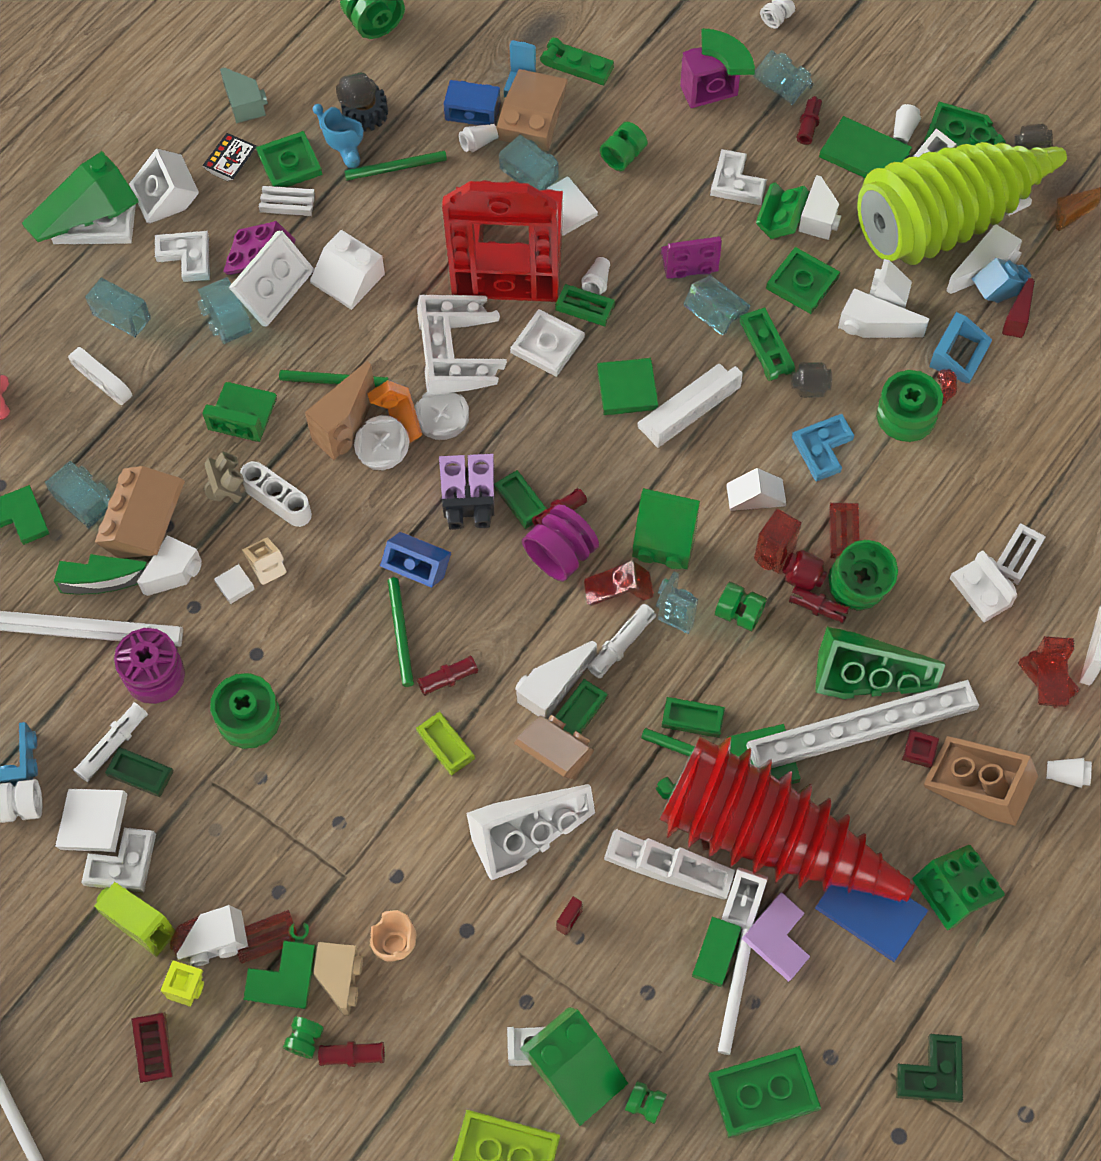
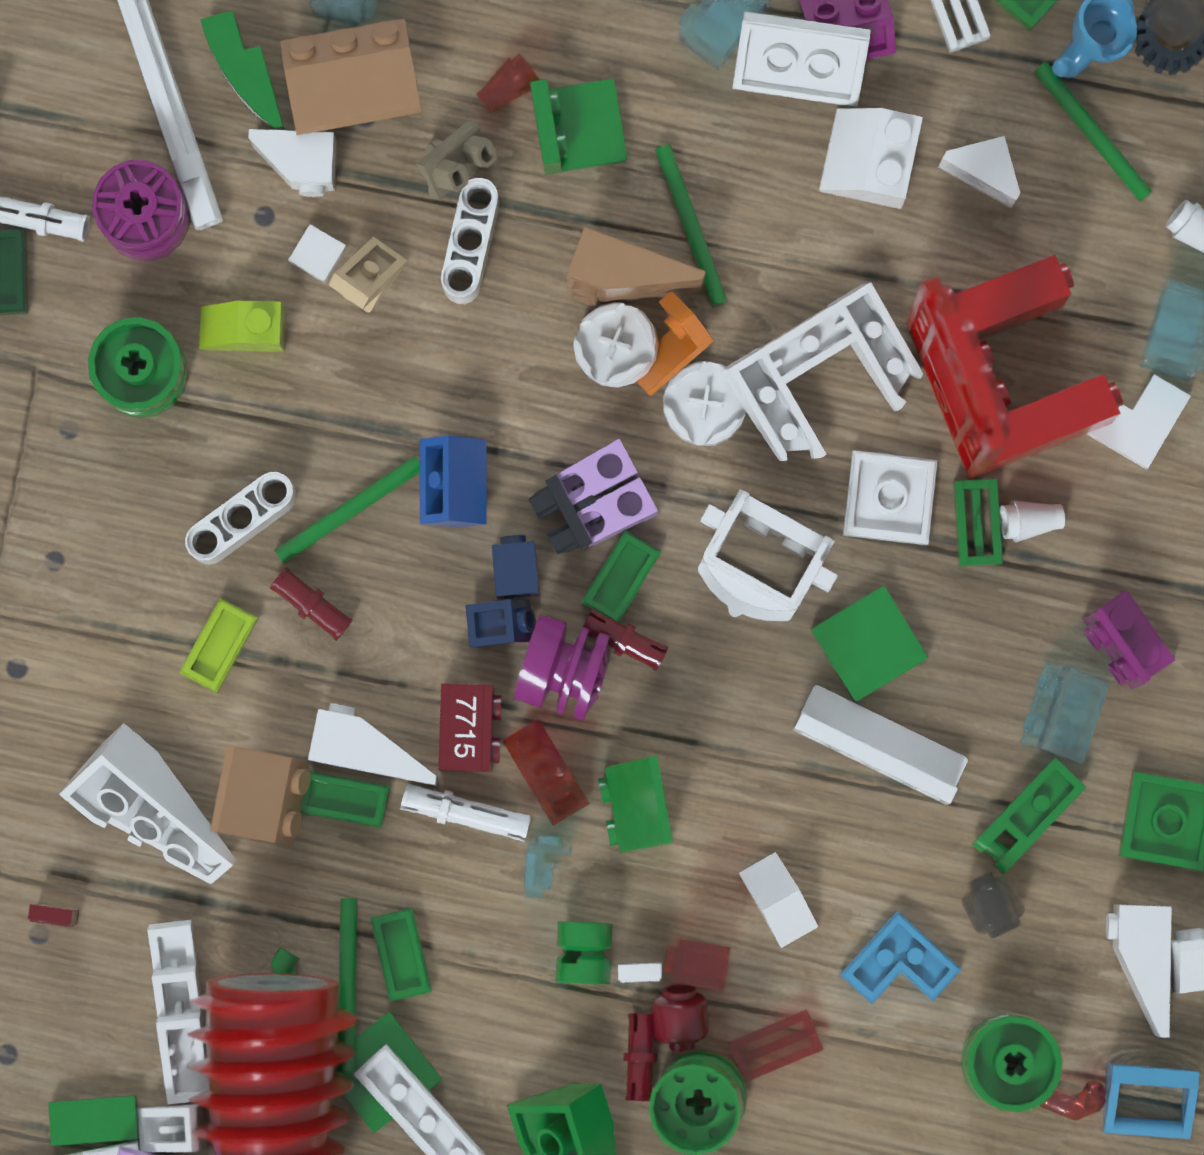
camera: 65 degrees right, 20 degrees up
none -> white beam [185,472,297,564]
none -> lime slope [199,301,286,352]
none -> dark red brick [438,683,502,773]
none -> dark blue bracket [465,599,536,648]
none -> clear red cone [476,53,540,113]
none -> dark blue brick [492,535,539,600]
none -> white tile [618,962,662,982]
none -> white animal [698,489,838,621]
none -> white slope [939,136,1020,208]

